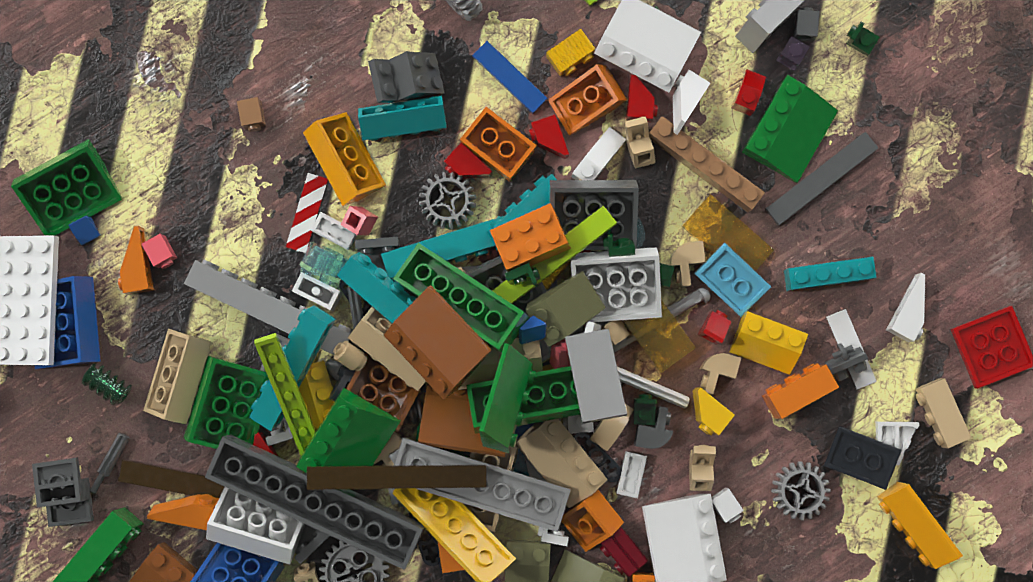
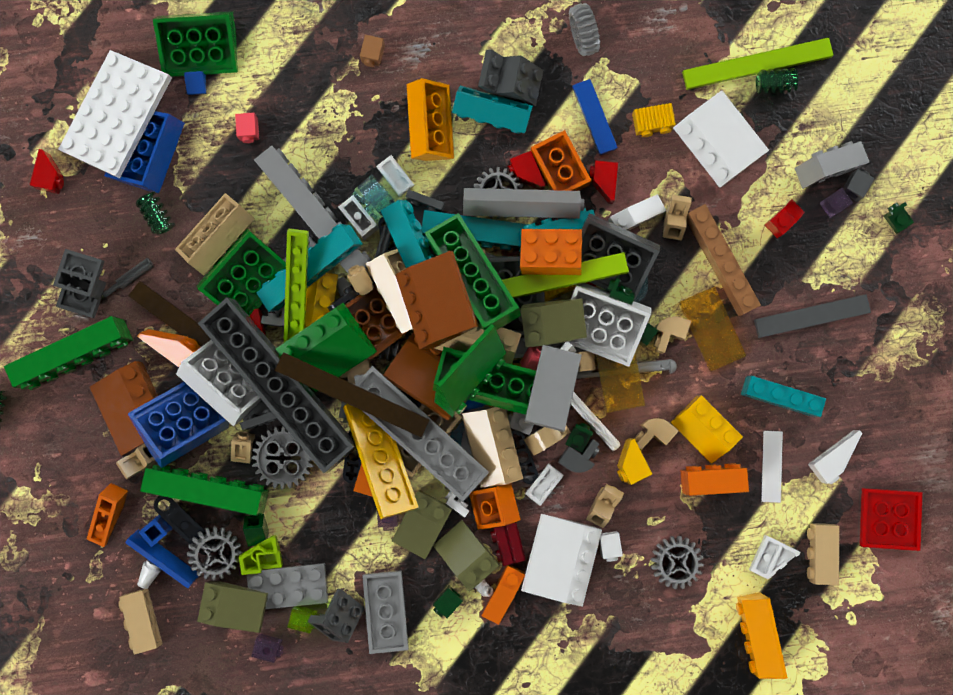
camera: 25 degrees right, 0 degrees up
orange slope [118,226,154,295] -> none
sticker [286,173,328,253] -> none
coral brick [341,206,378,235] -> none
dark green bracket [504,263,541,287] -> none
blue slope [519,316,546,344] -> none
orange slope [548,64,627,135] -> none
red slope [626,75,658,123] -> none
white slope [673,70,710,135] -> none
medium azure tile [695,242,771,317] -> none
red slope [697,310,731,345] -> none
green slope [742,75,838,183] -> none
black tile [824,426,901,490] -> none
dark grey hips [825,343,868,381] -> none
none -> light grey brick [463,188,584,218]

